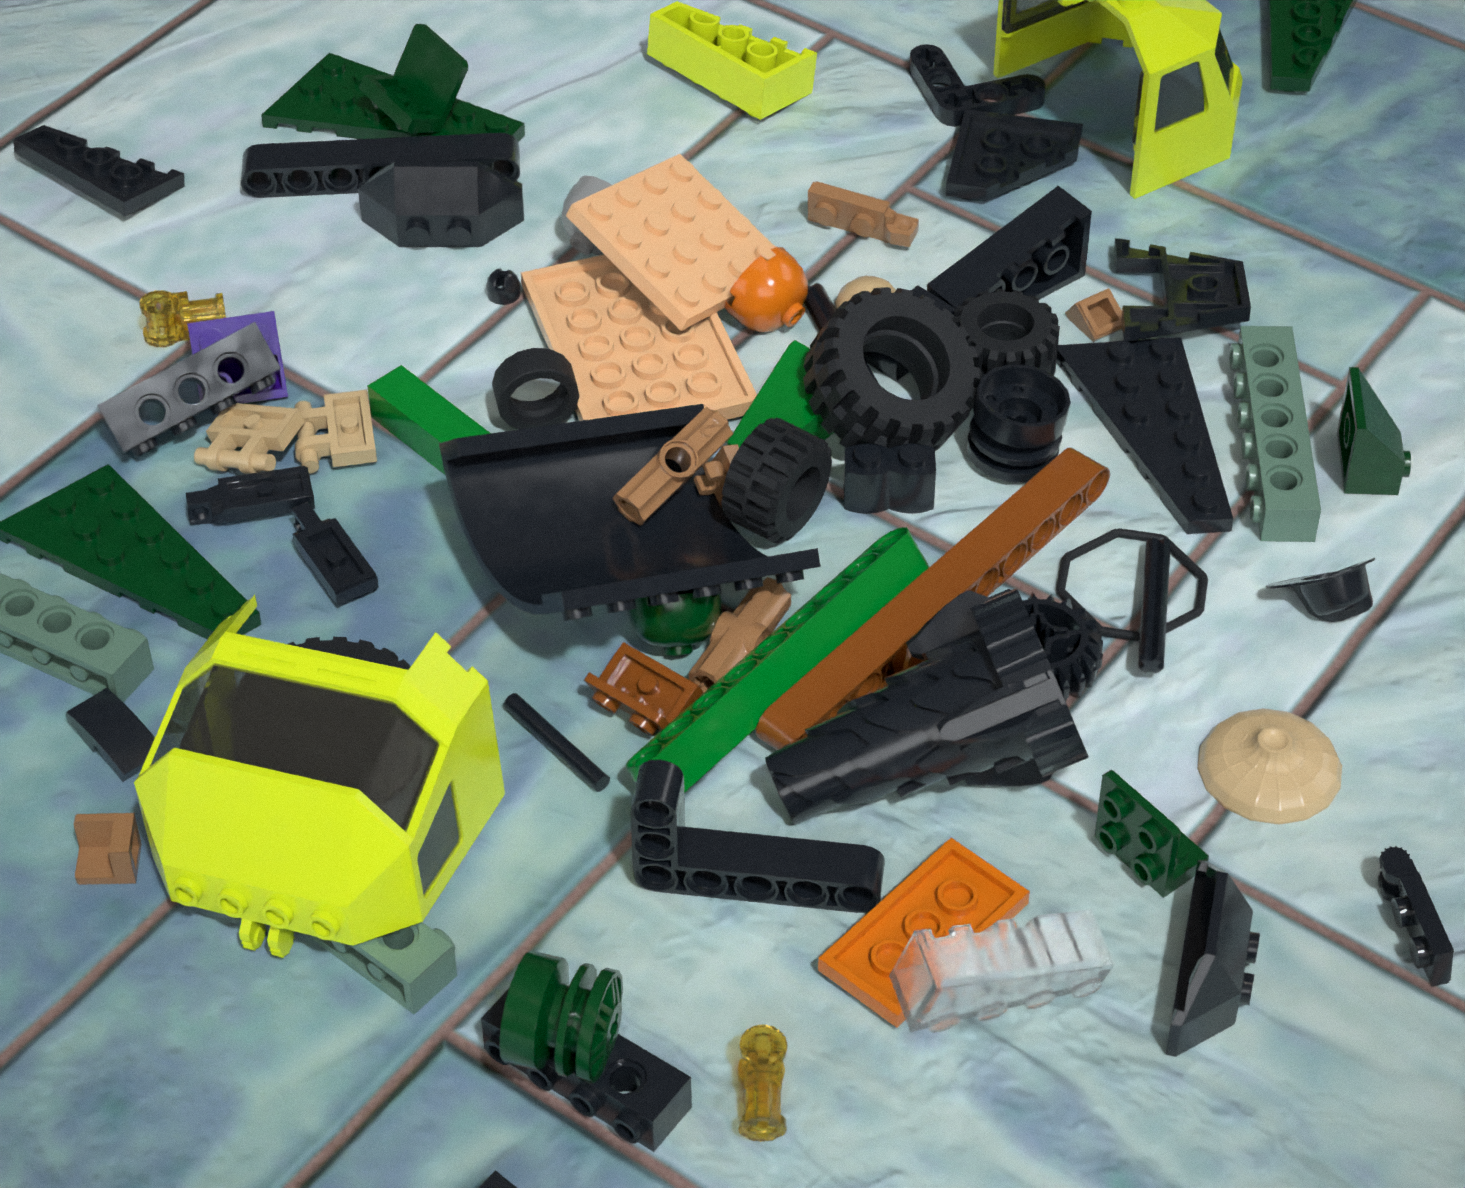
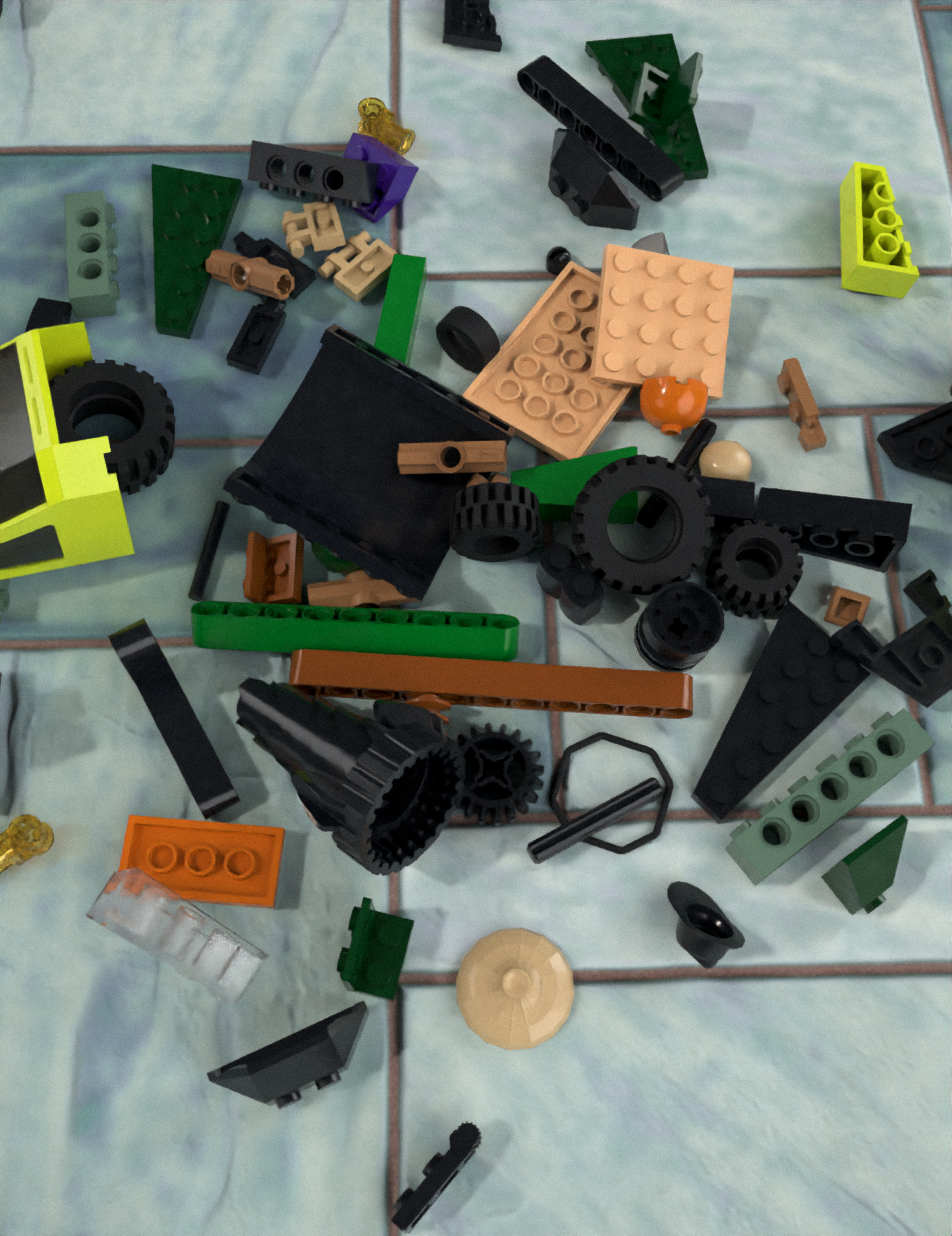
camera: 50 degrees right, 20 degrees up
none -> medium nougat piece [206,249,295,300]

